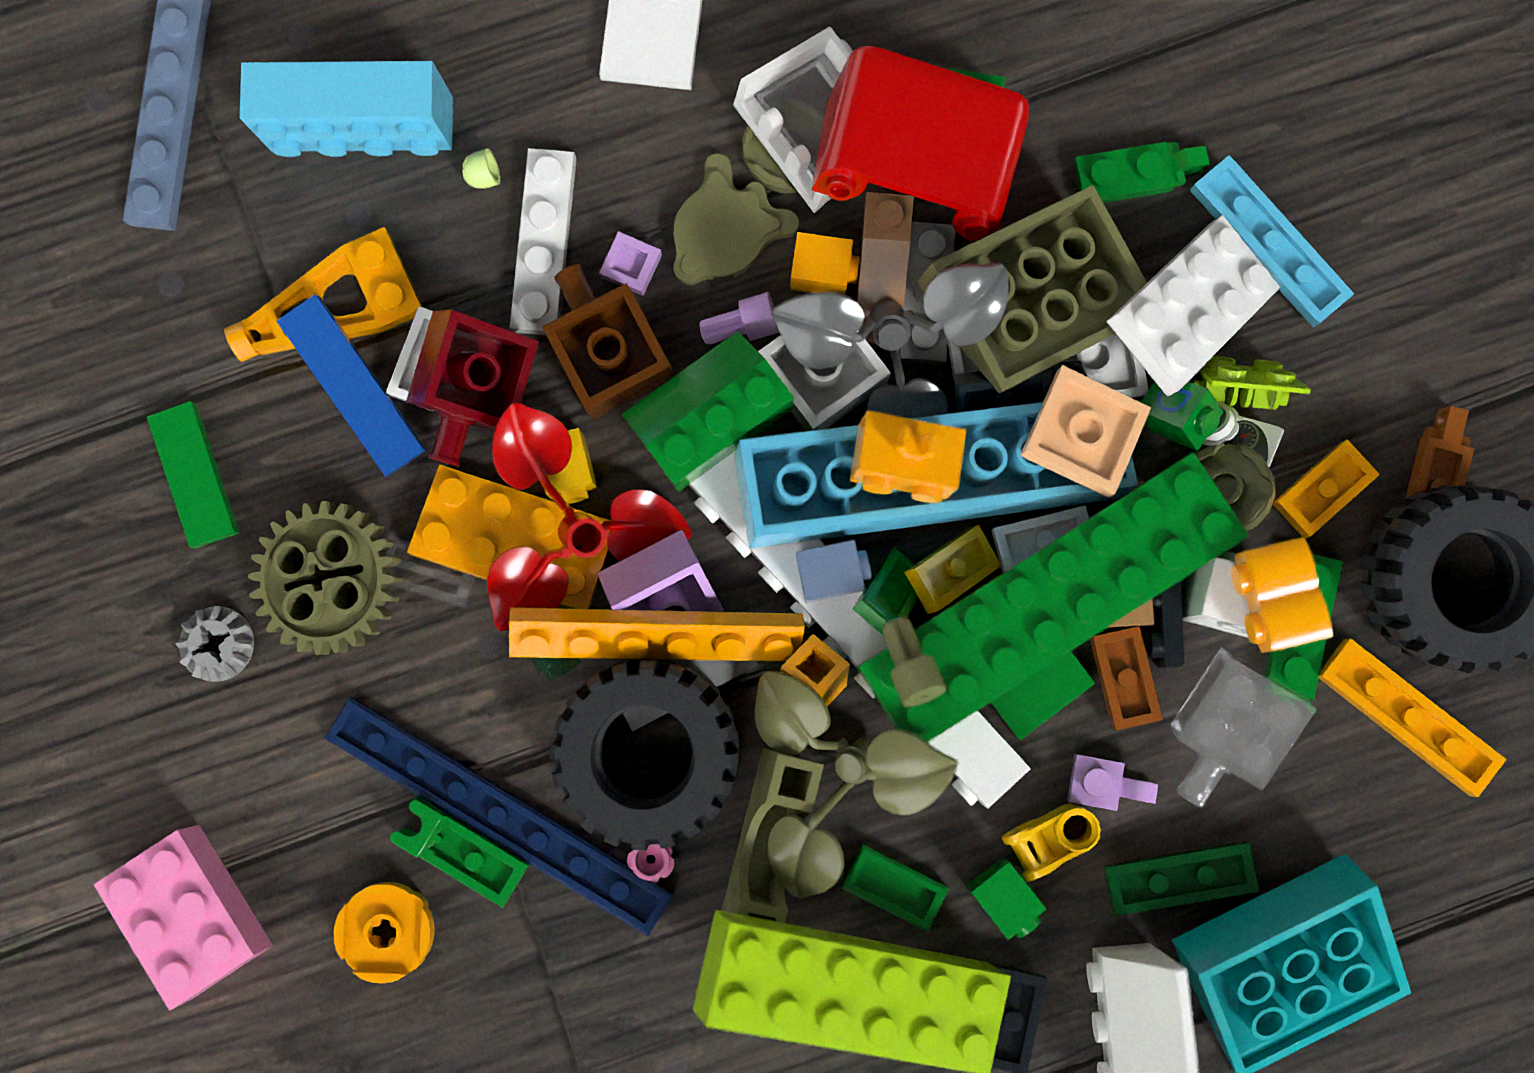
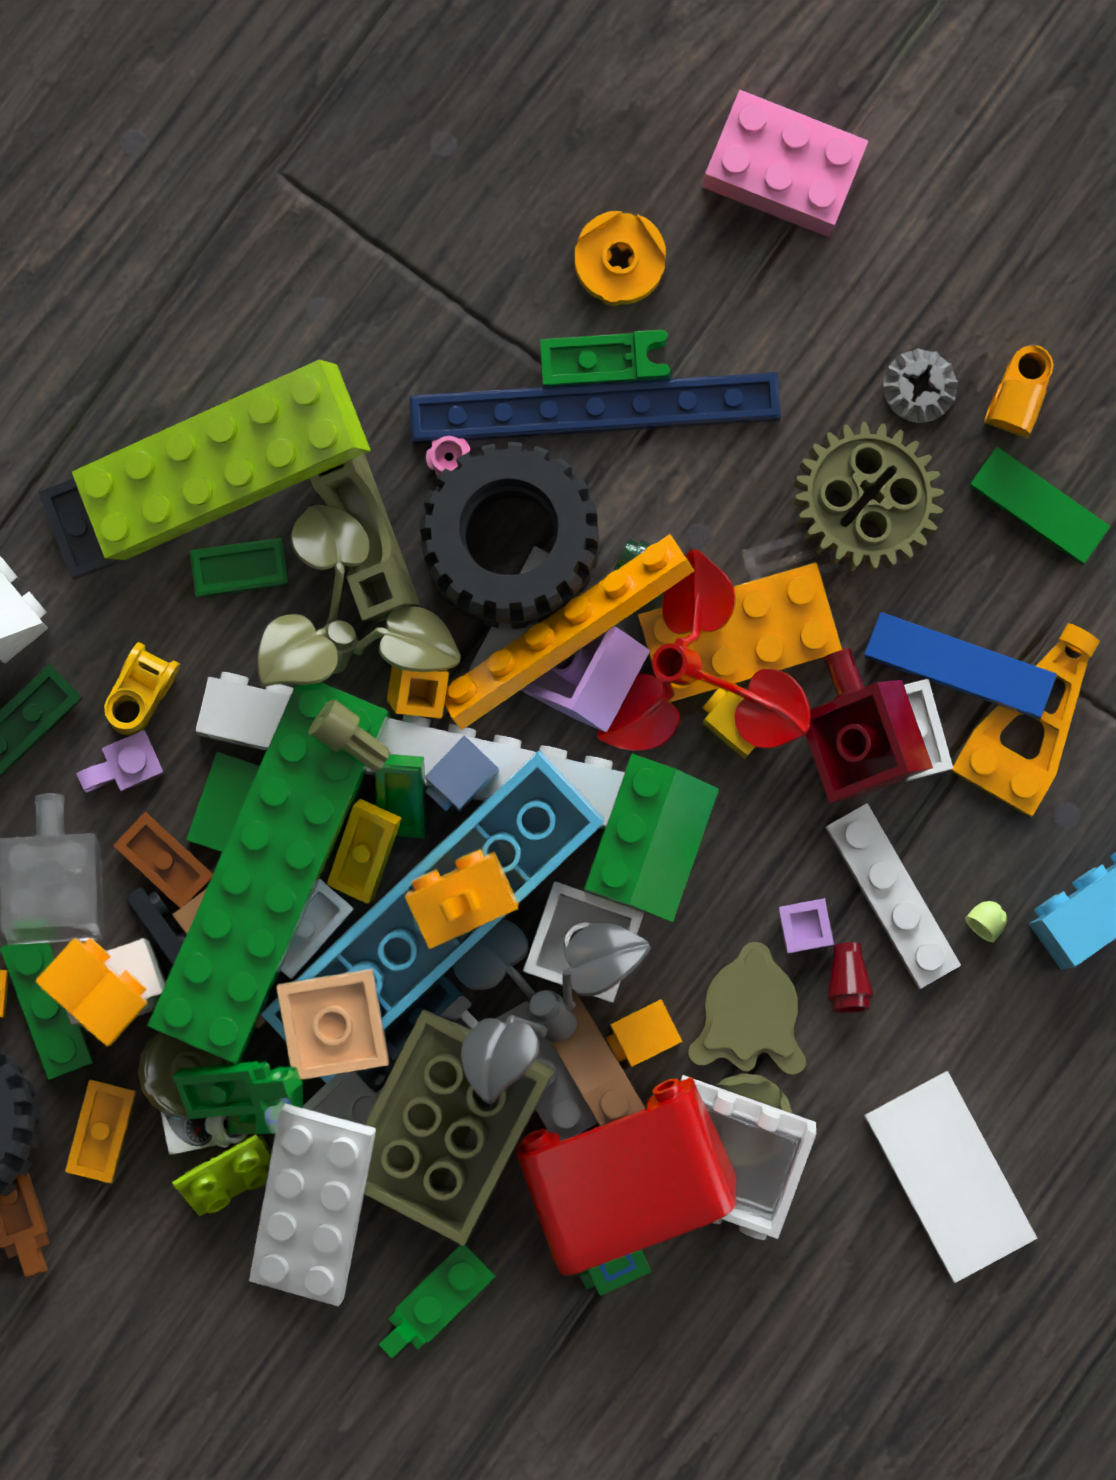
camera: 130 degrees right, 0 degrees up
reddish brown brick [542,264,674,420] -> none
lavender piece [699,292,780,344] -> none
green brick [965,857,1046,940] -> none
medium azure plate [1190,155,1354,328] -> none
none -> green hinge [172,1062,303,1119]
none -> dark red cone [827,942,874,1013]
none -> light orange piece [984,345,1053,439]

